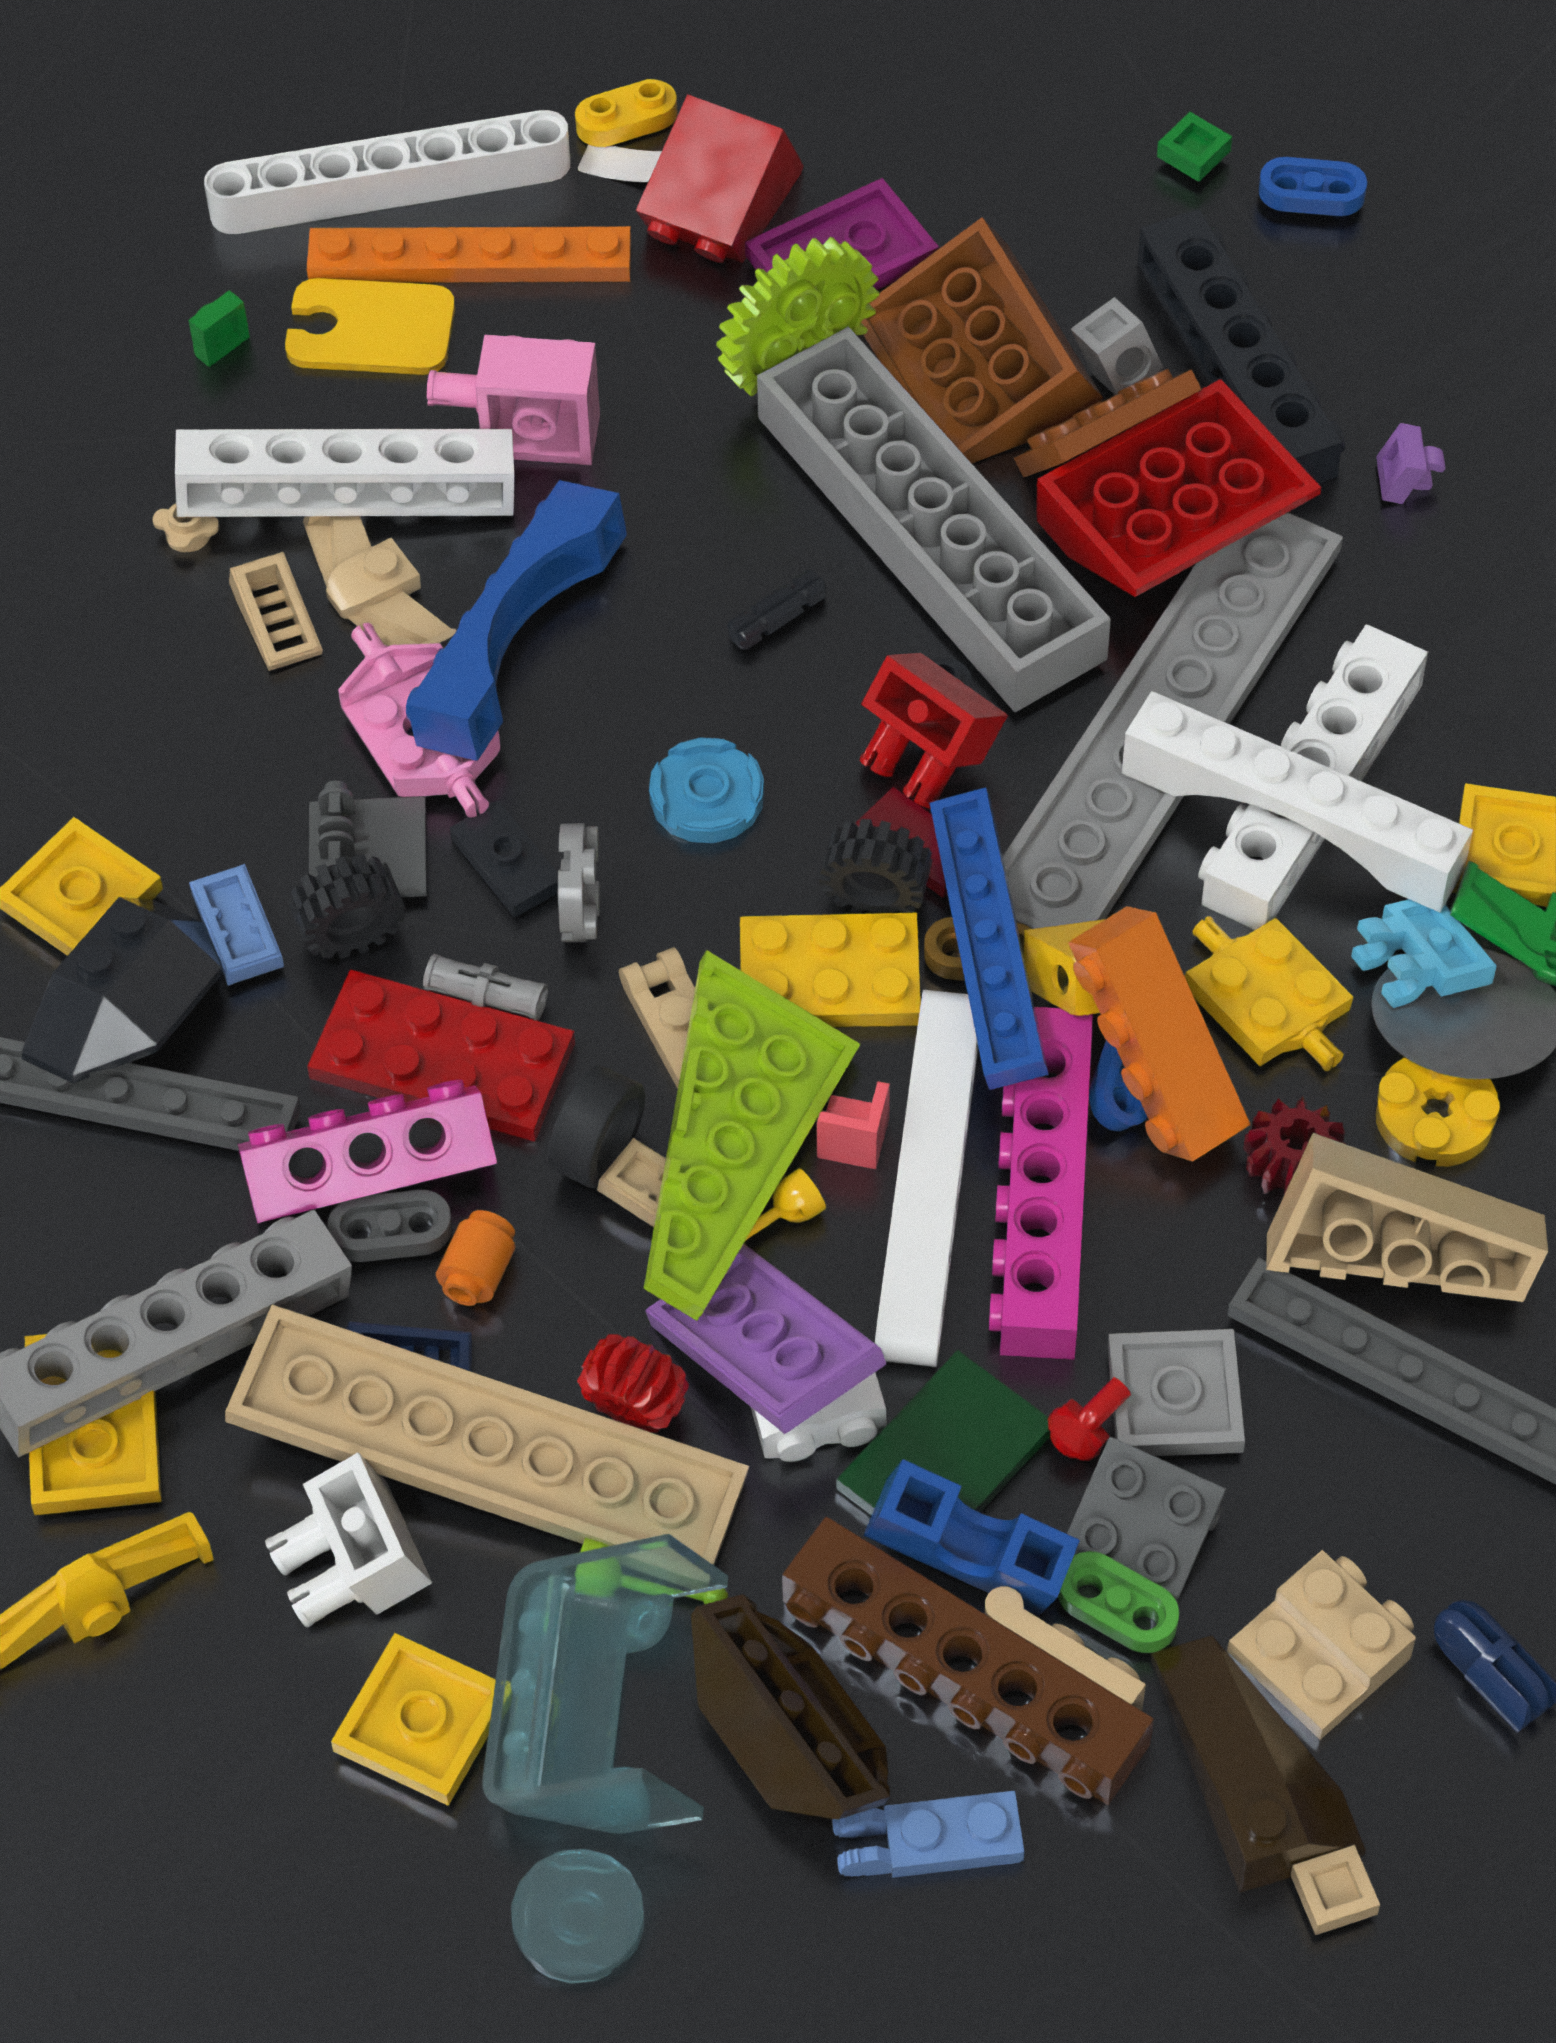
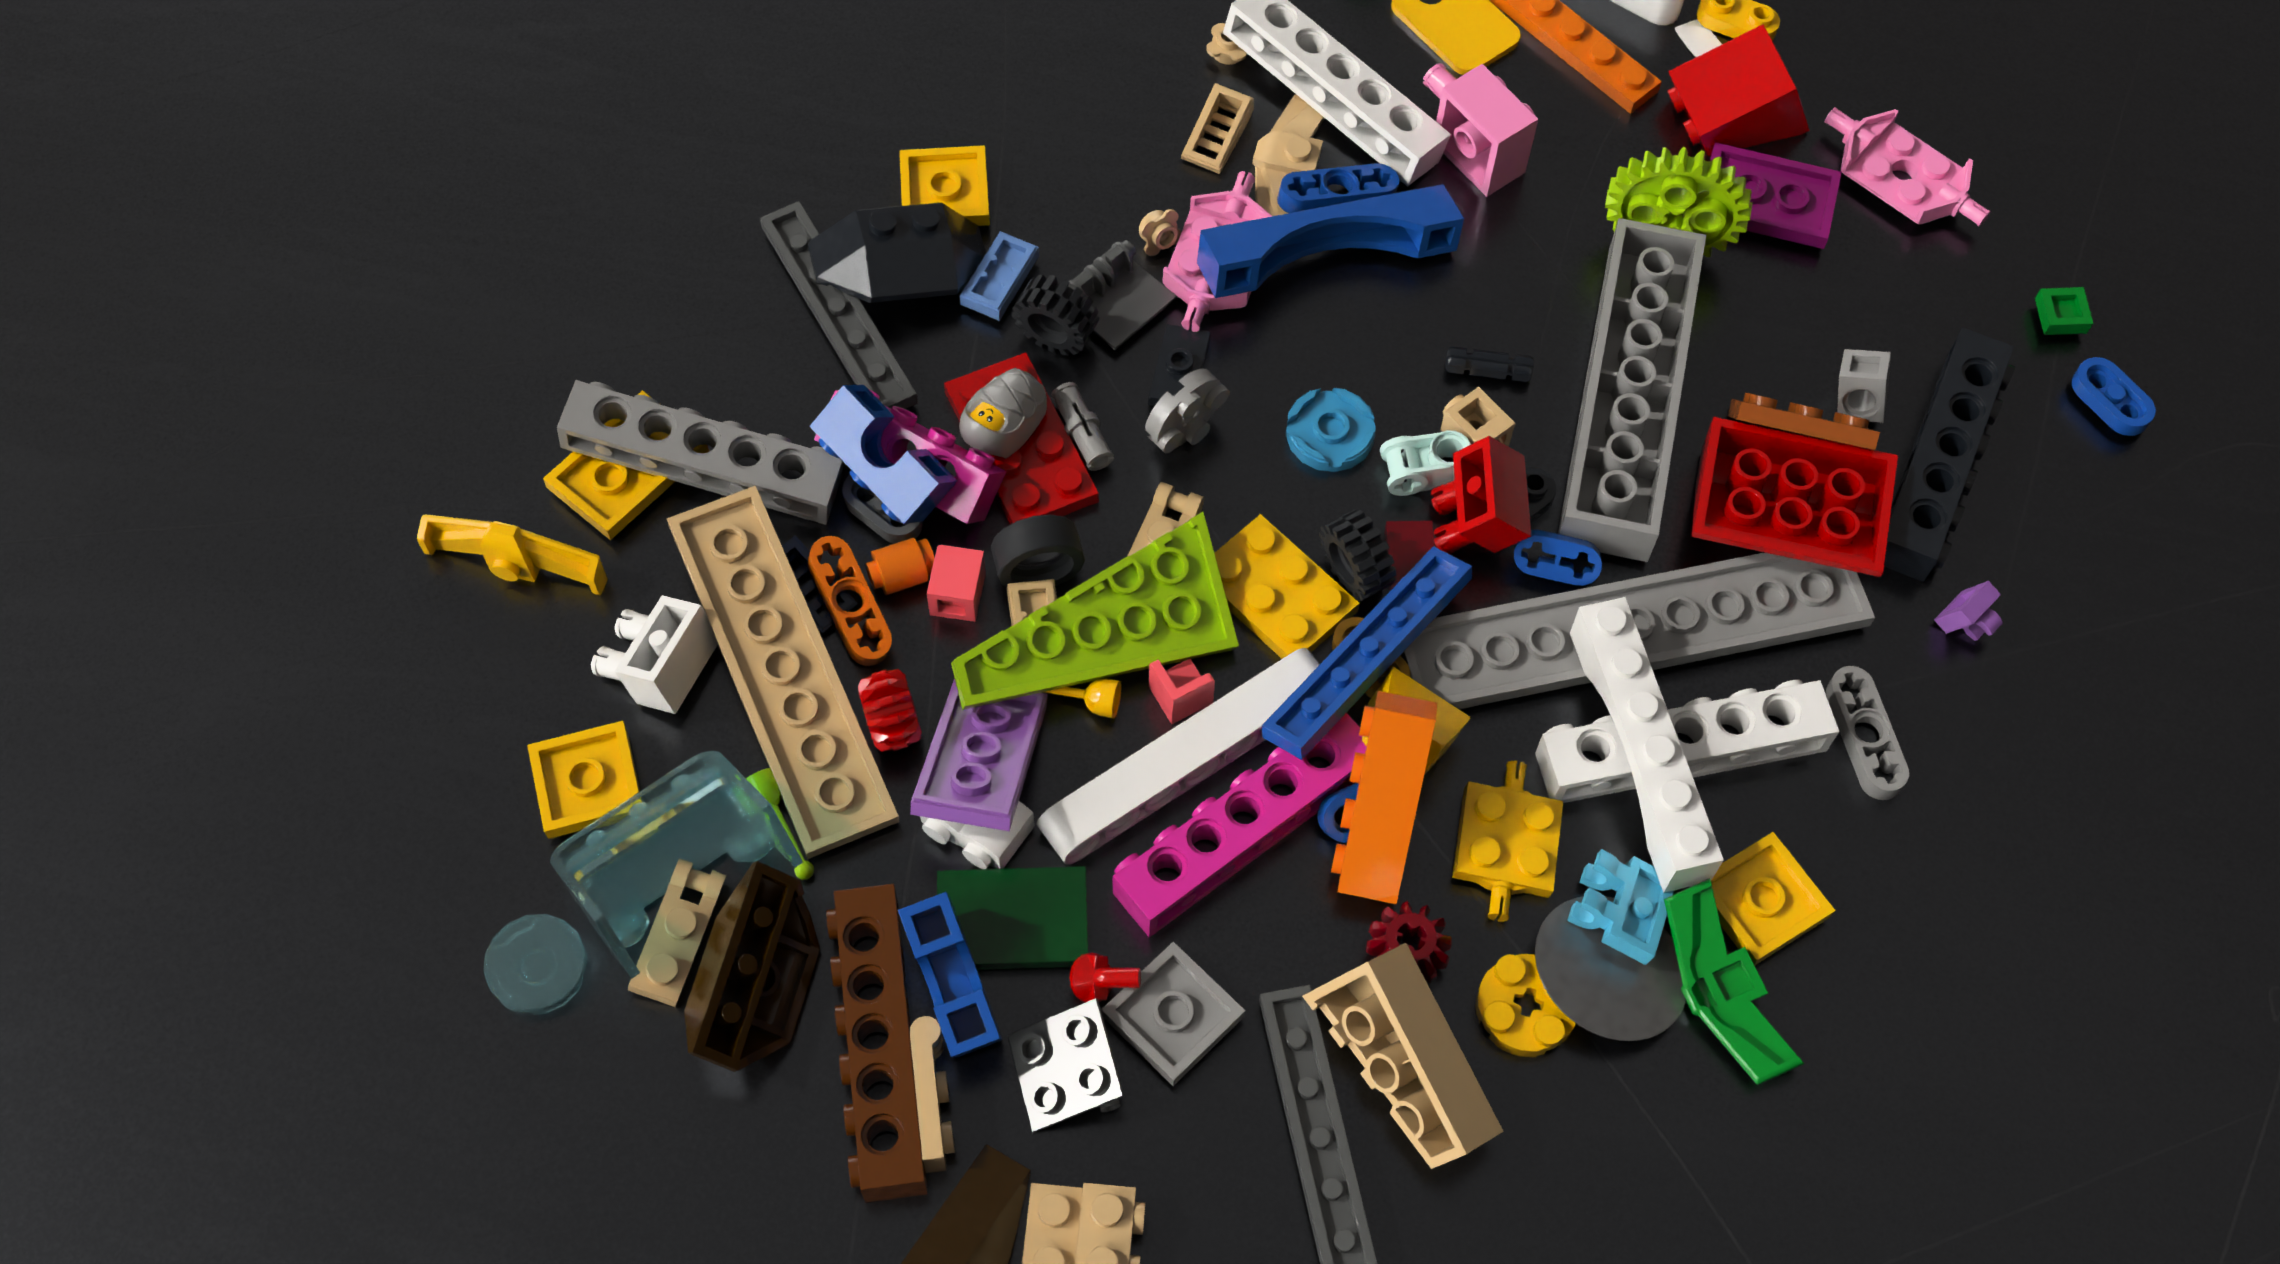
camera: 45 degrees right, 5 degrees up
medium blue hinge [832,1791,1025,1878] -> none
dark orange slope [861,217,1103,464] -> none
bright green plate [1058,1551,1179,1653] -> none
none -> tan plate [628,858,727,1007]
none -> orange beam [807,536,892,666]
none -> arch [810,385,958,524]
none -> coral panel [927,545,986,622]
none -> light grey piece [959,367,1047,459]
none -> tan plate [1139,209,1181,256]
none -> blue beam [1277,163,1399,213]
none -> light aqua piece [1380,430,1471,496]
none -> tan brick [1441,387,1515,447]
none -> blue beam [1514,530,1602,586]
none -> bright pink plate [1824,107,1991,227]
none -> light grey beam [1826,666,1909,800]

